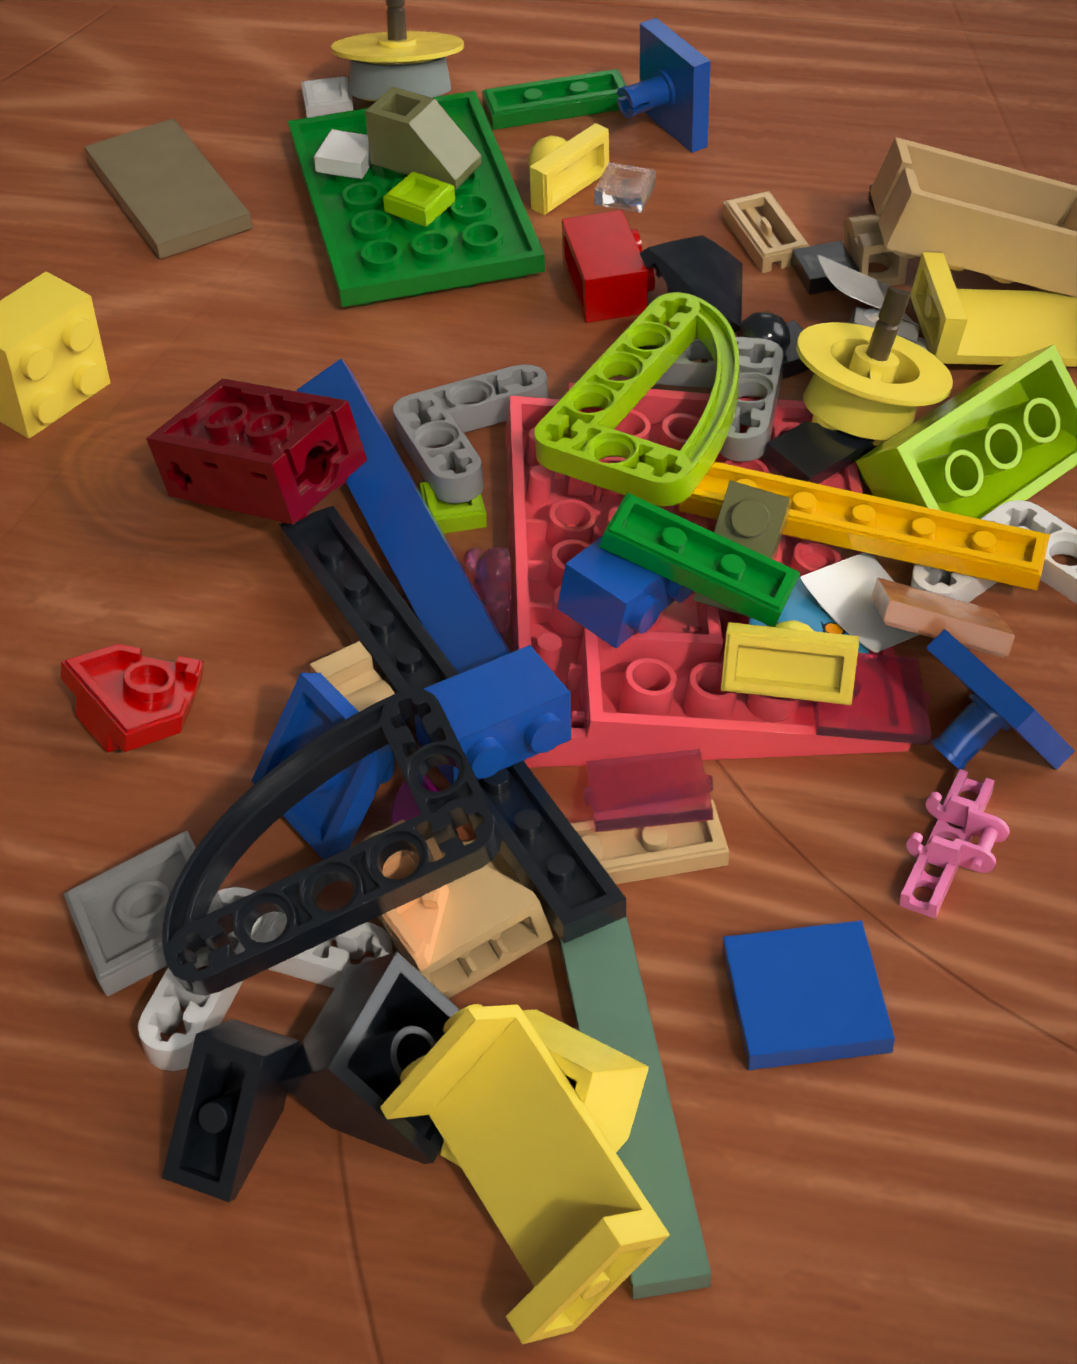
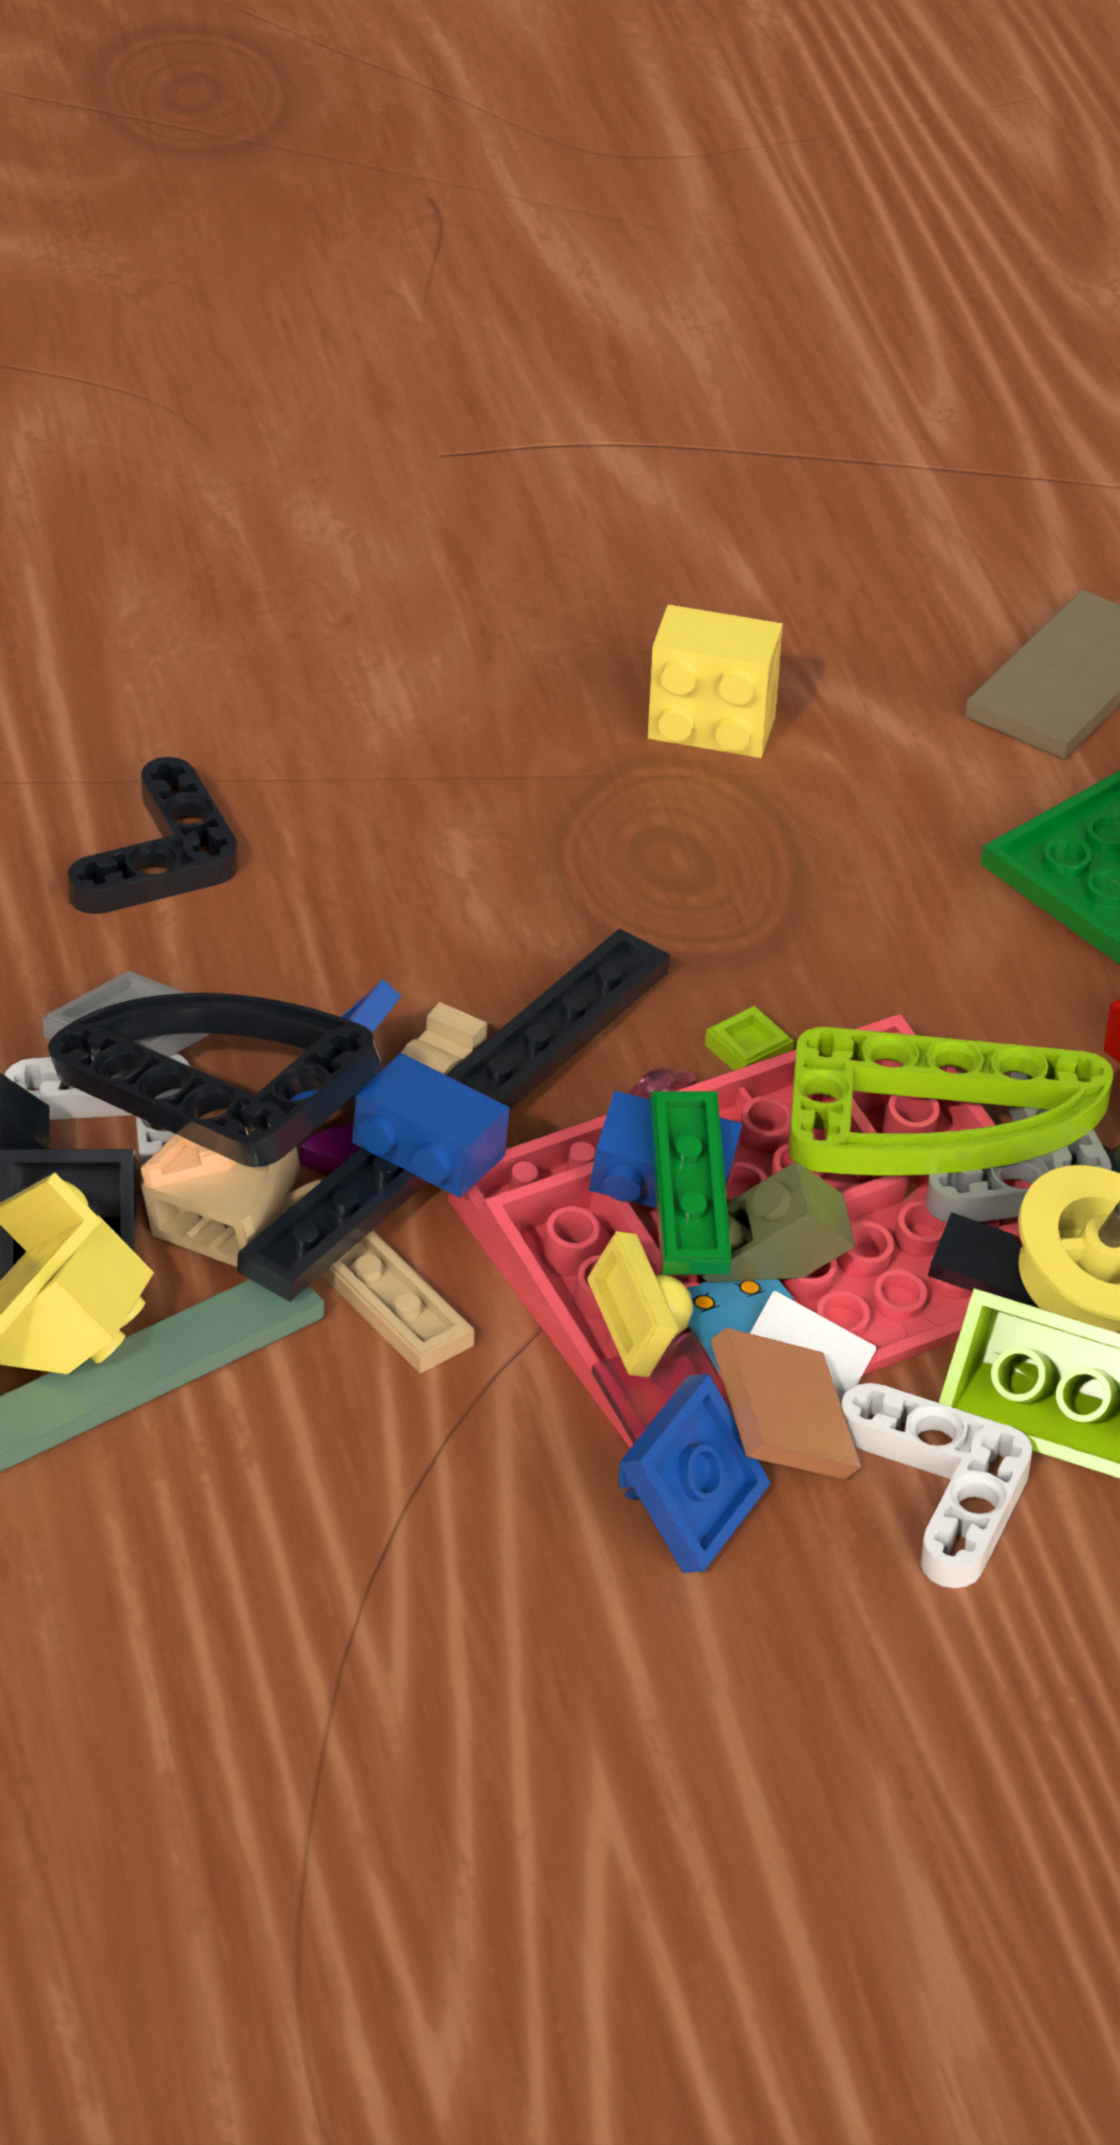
camera: 60 degrees right, 5 degrees down
red plate [61,644,204,753] -> none
dark red piece [146,378,367,525] -> none
blue tile [297,358,511,674] -> none
light grey beam [393,364,549,503] -> none
clear pink piece [584,749,713,833] -> none
yellow tile [679,461,1050,591] -> none
blue tile [722,920,895,1070] -> none
bright pink piece [899,769,1010,919] -> none

